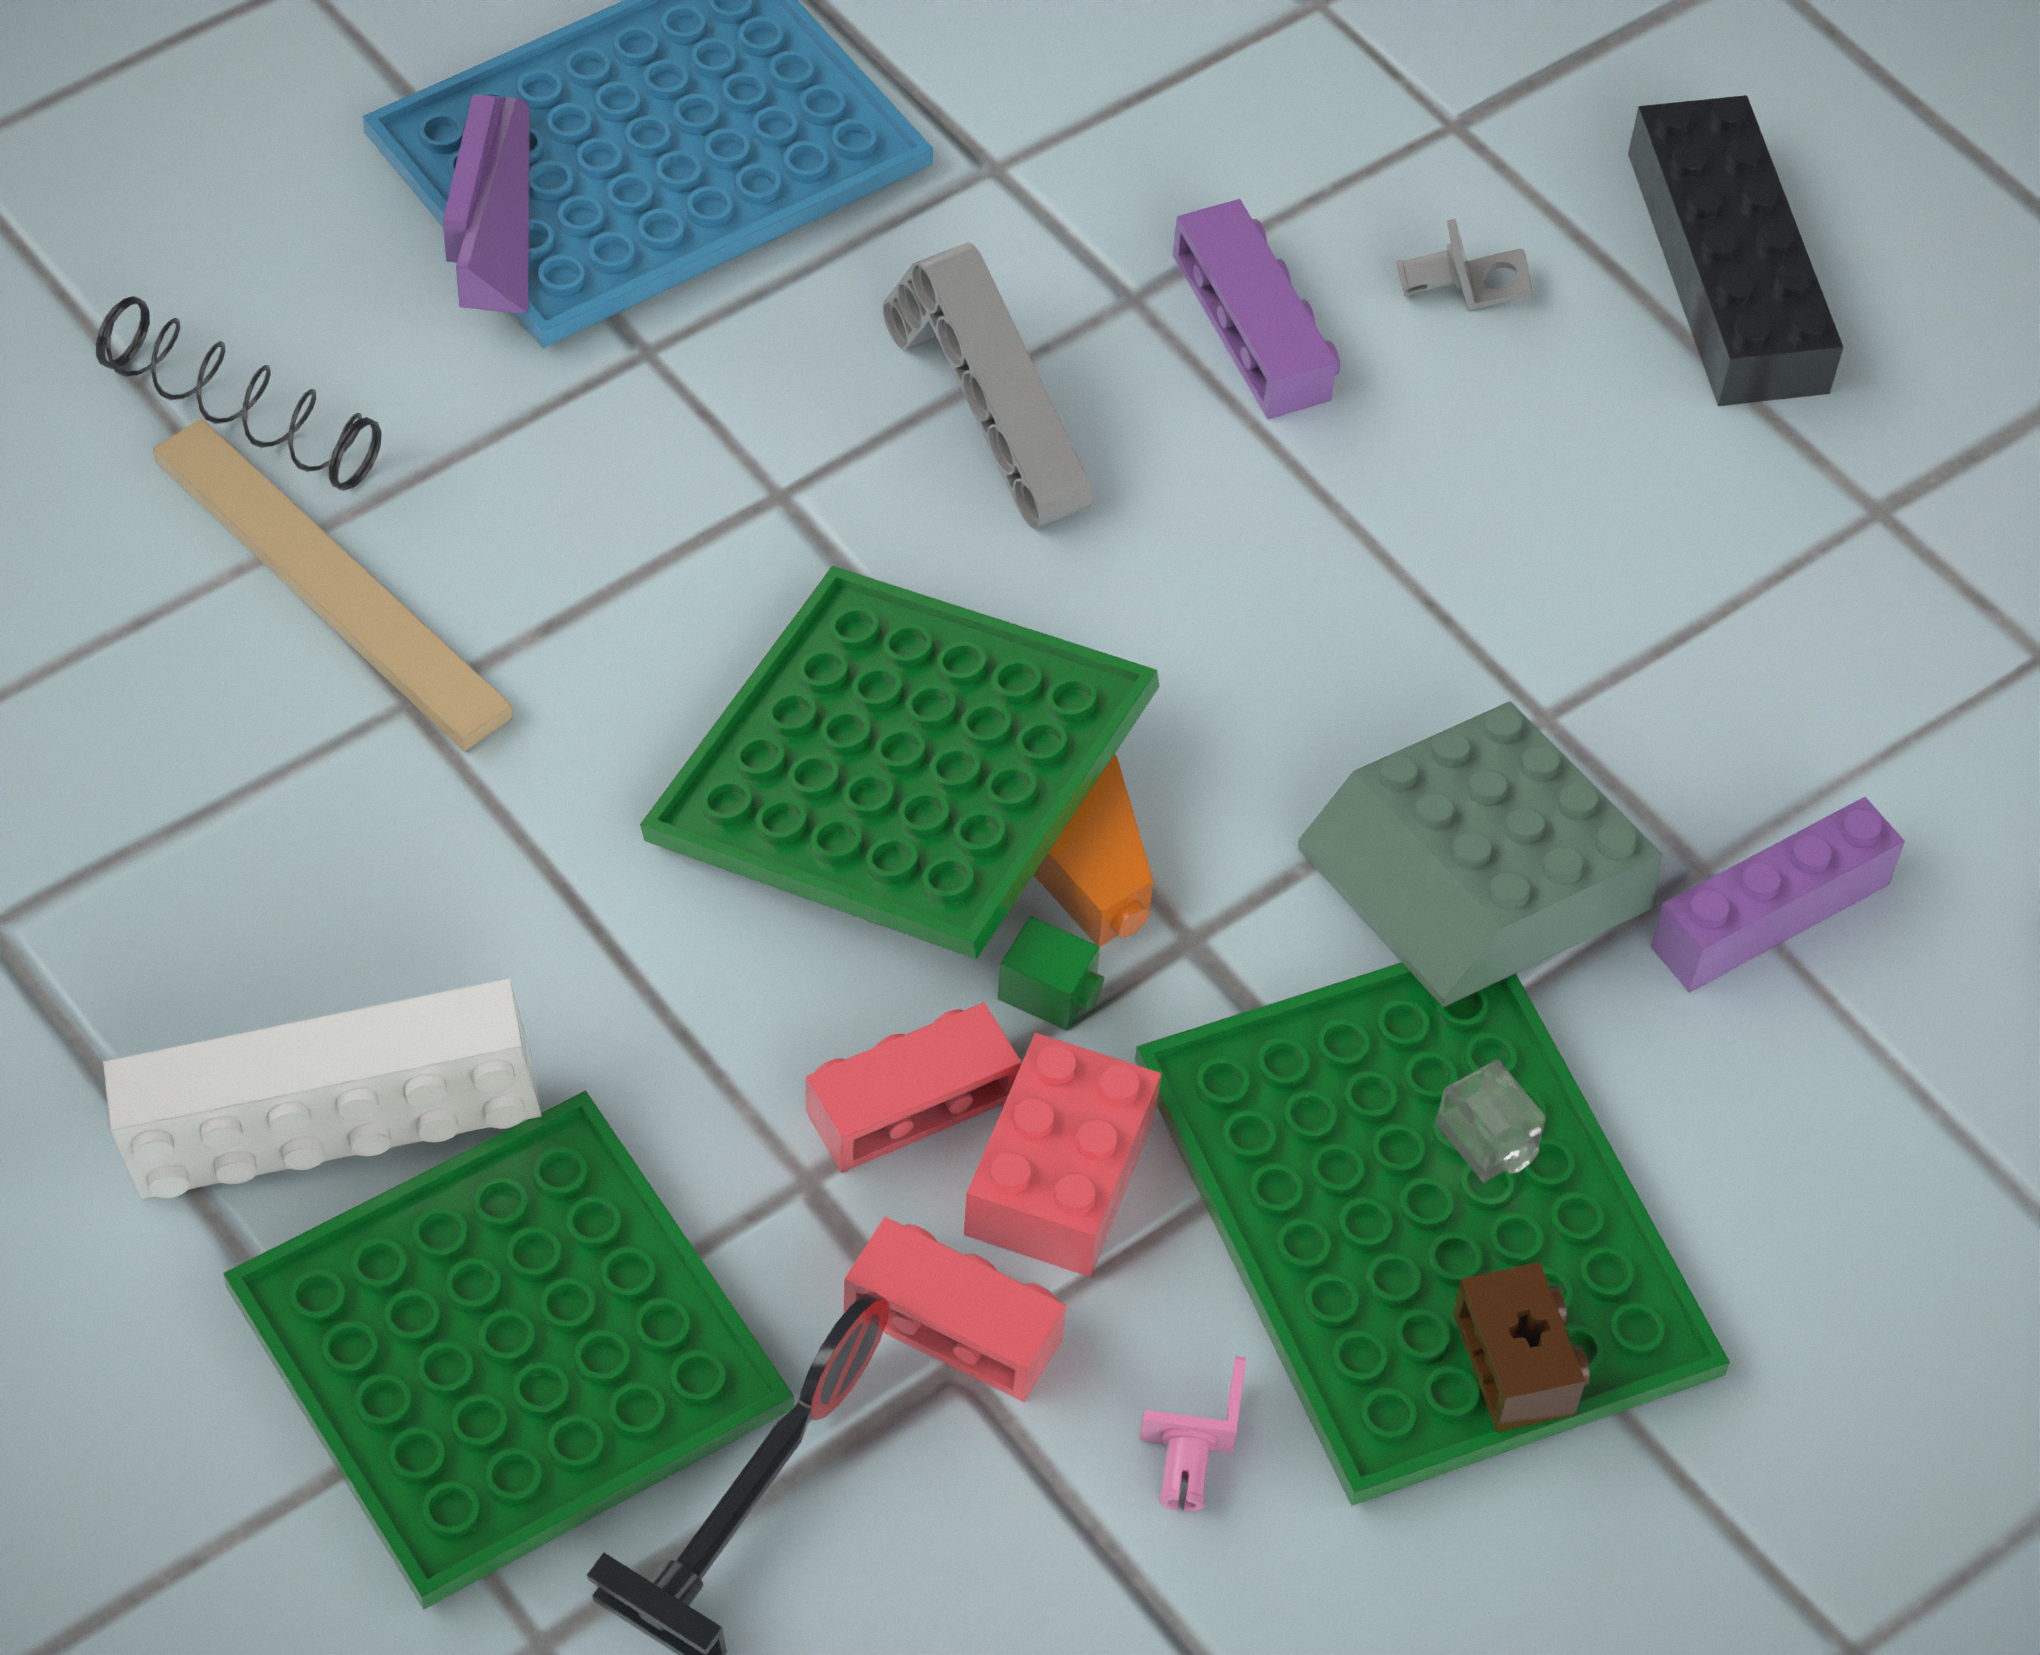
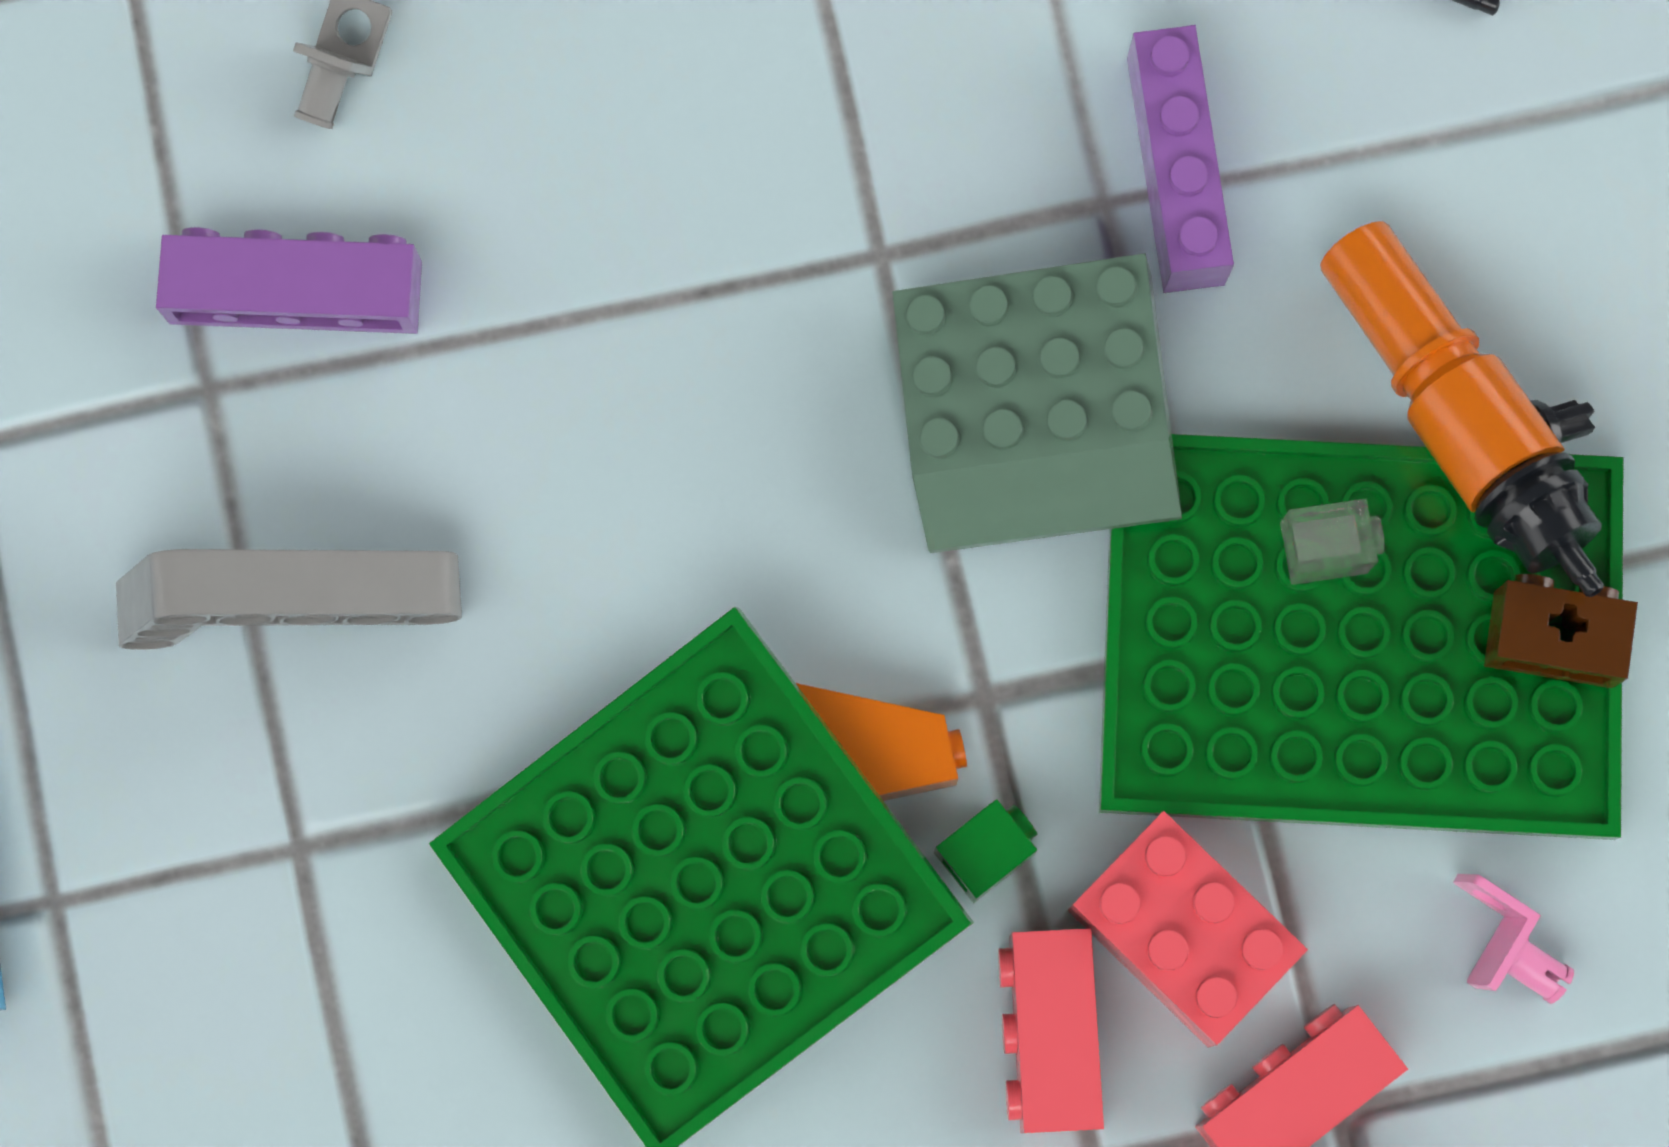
camera: 60 degrees left, 25 degrees up
none -> orange piece [1320,221,1603,597]

